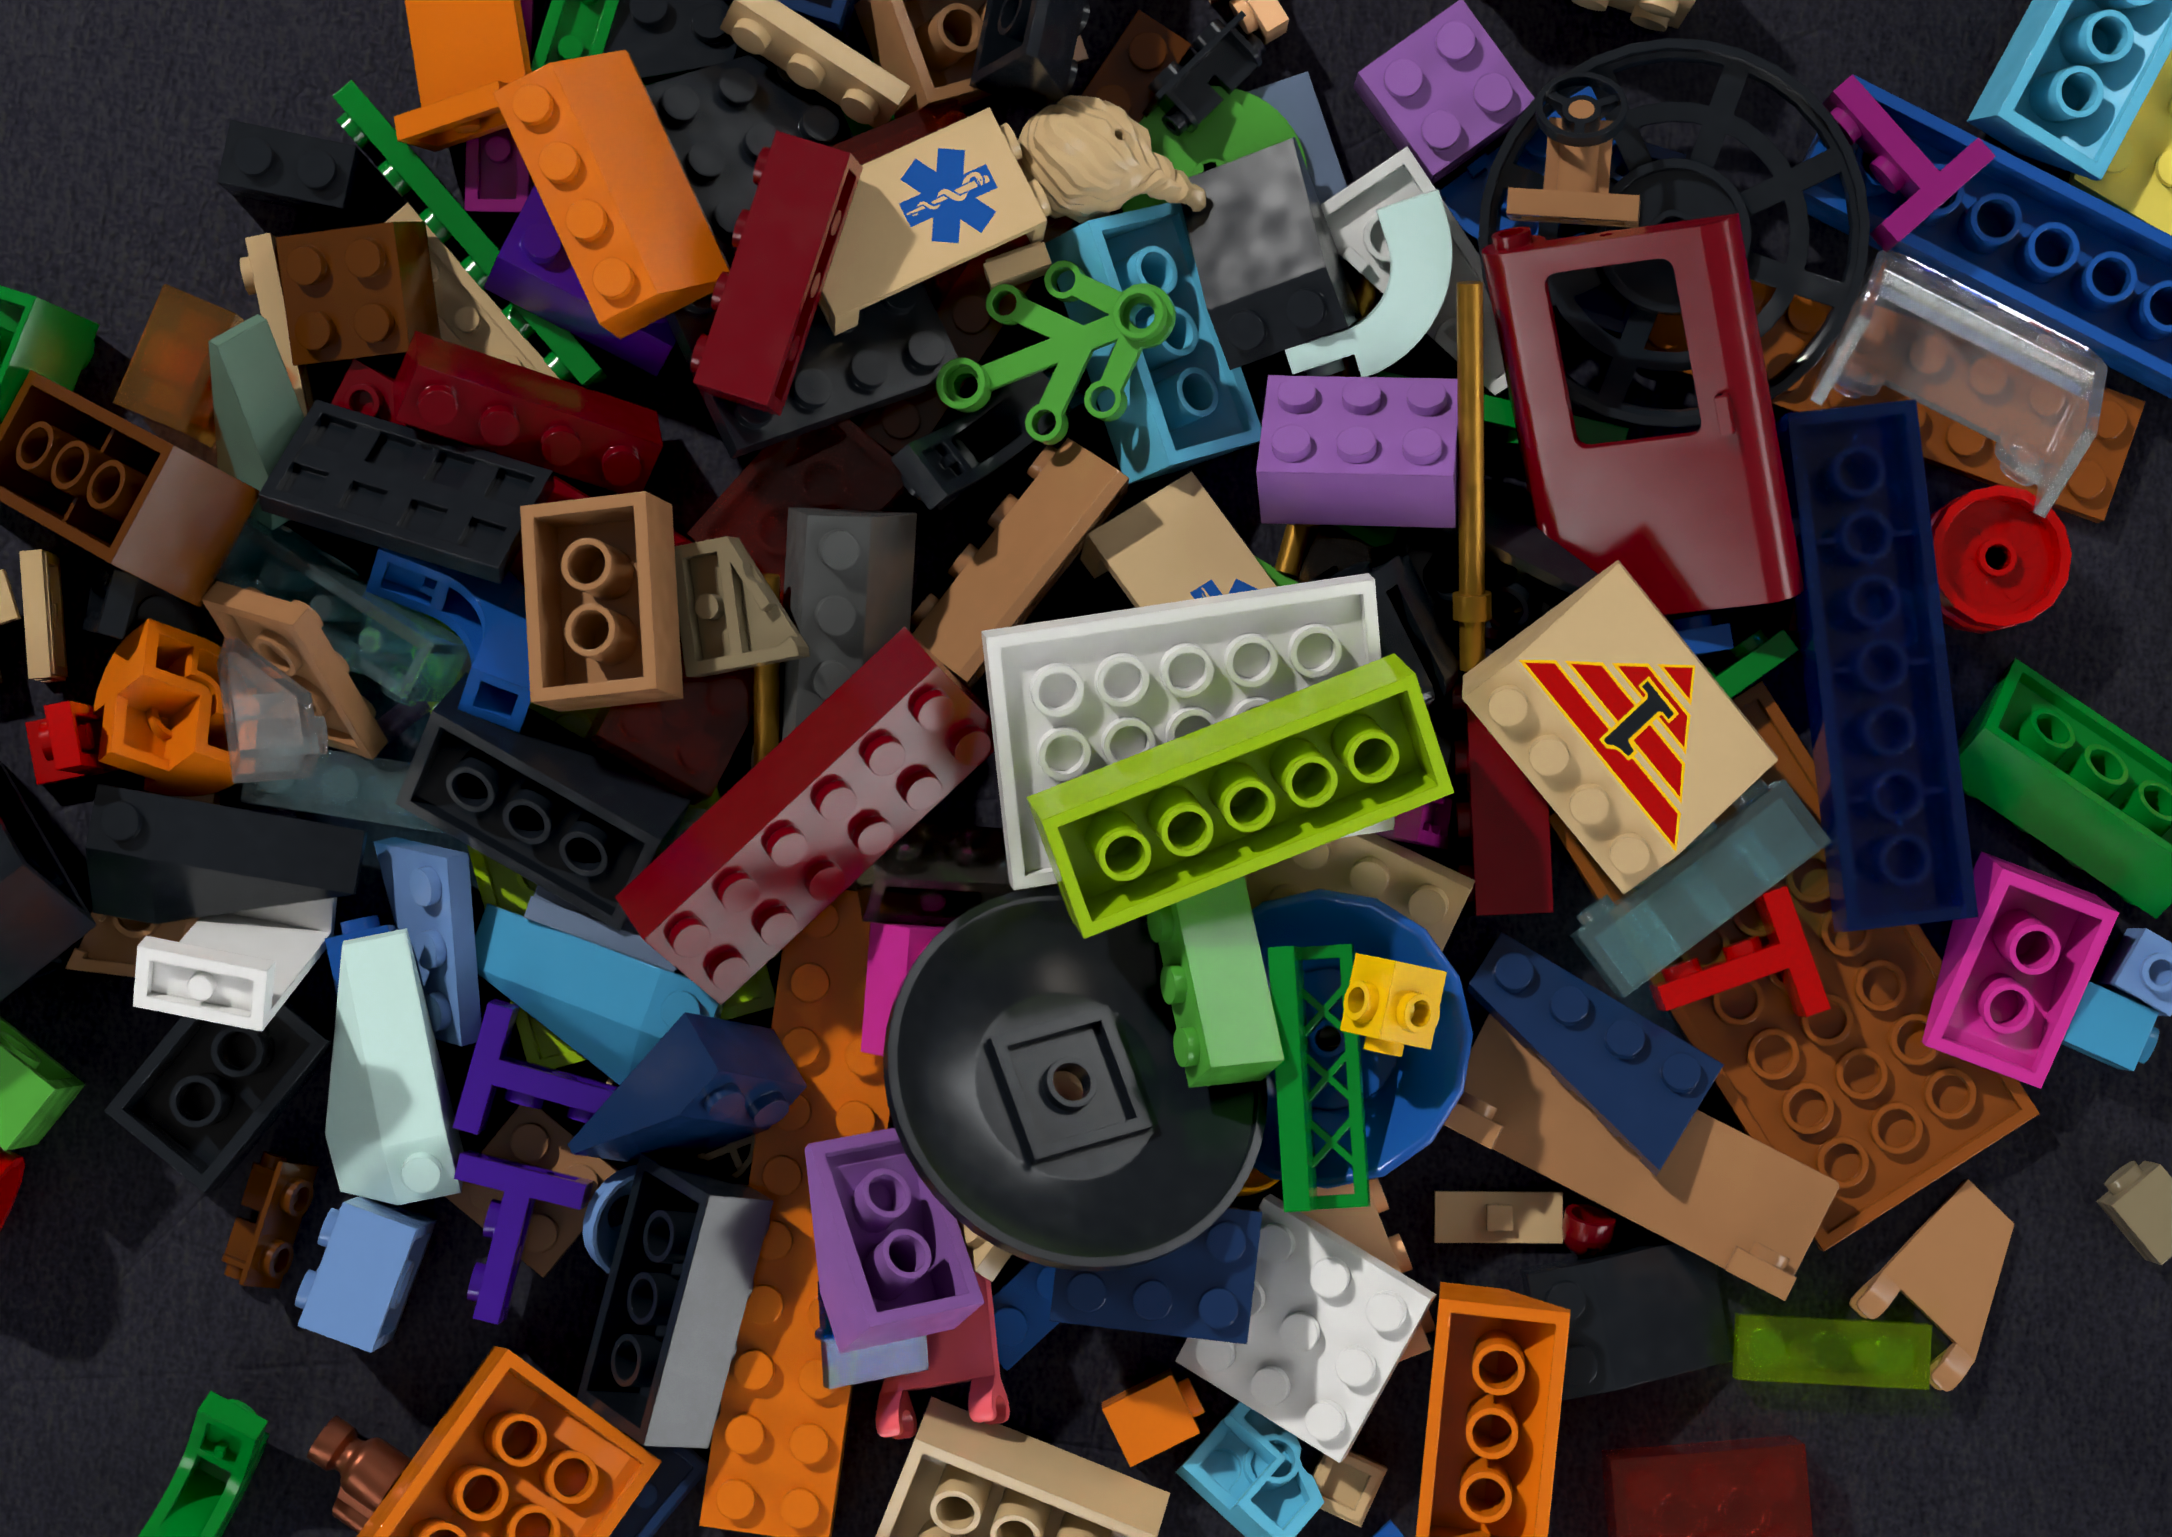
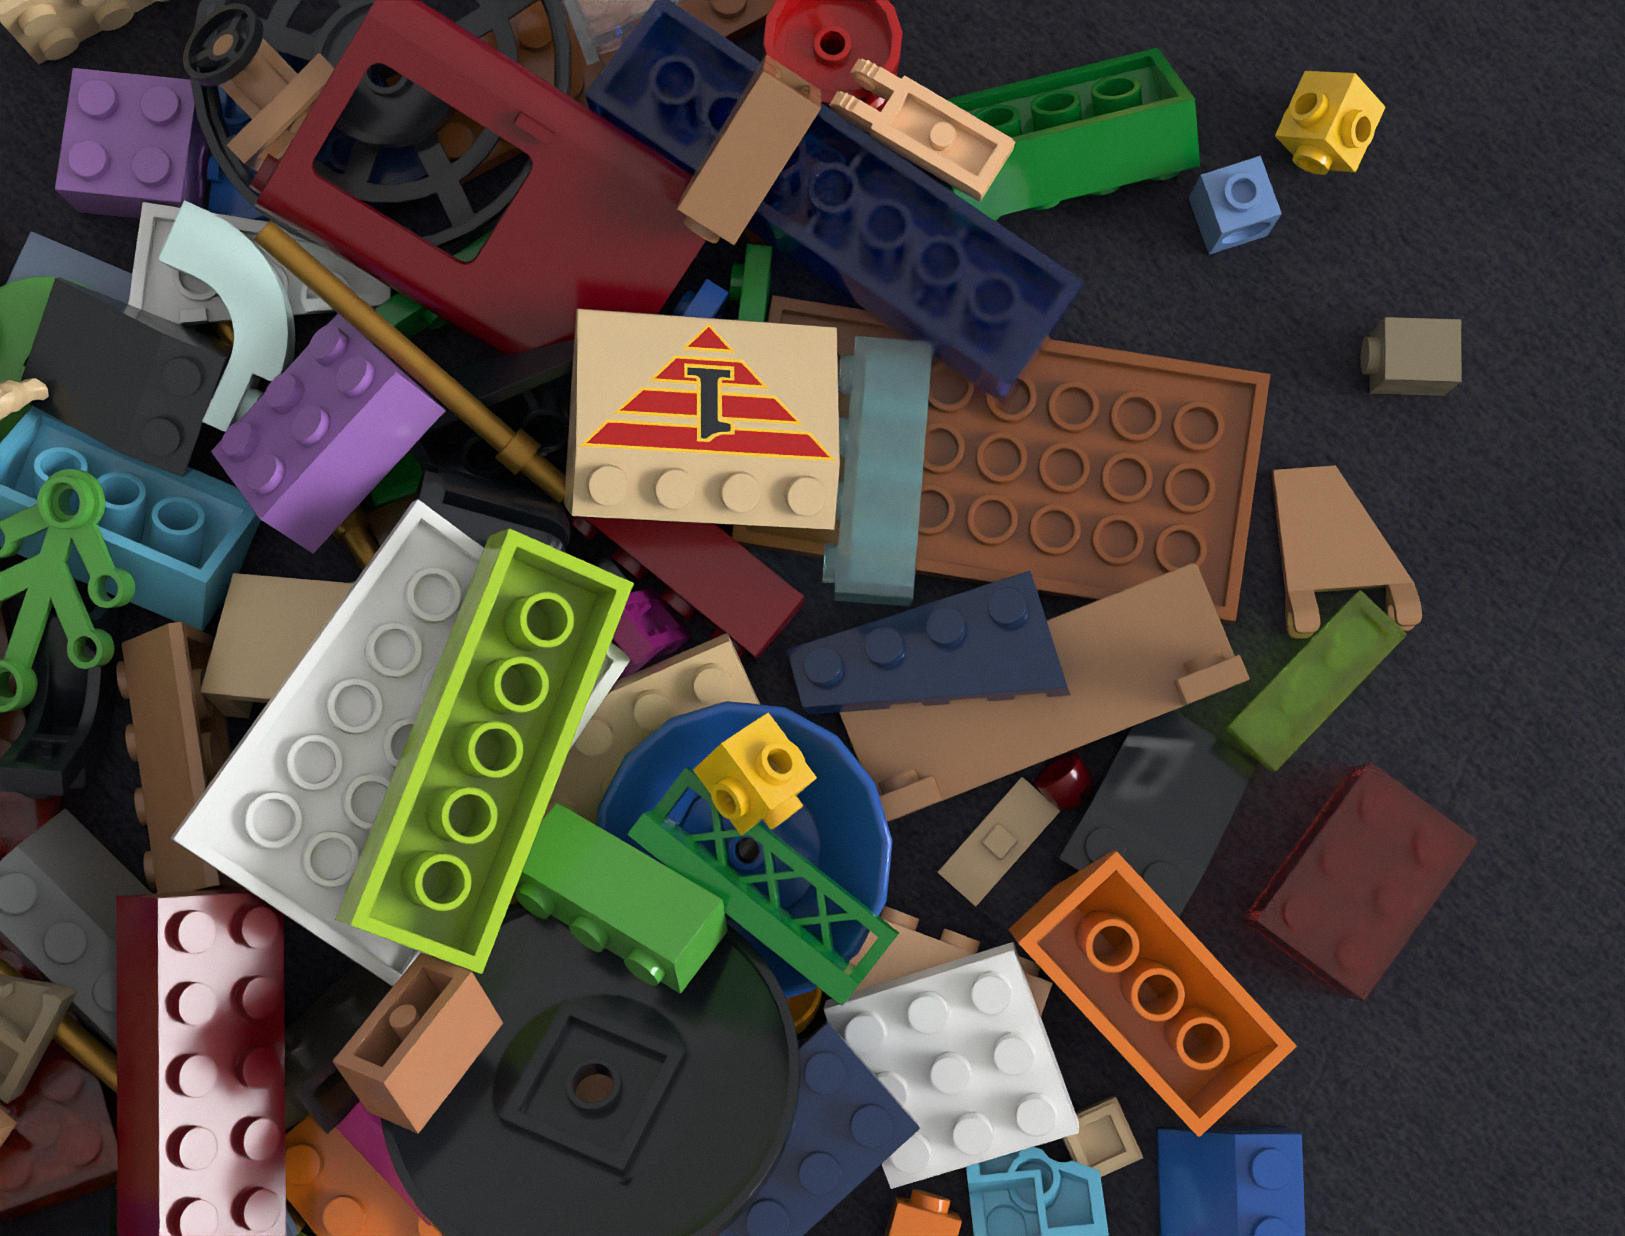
camera: 50 degrees left, 5 degrees down
red bracket [1649,886,1831,1017] -> none
dark pink slope [1922,851,2119,1089] -> none
dark azure brick [2061,982,2159,1071] -> none
none -> nougat brick [332,952,503,1134]
none -> medium nougat slope [677,55,821,245]
none -> light nougat hinge [829,58,1015,202]

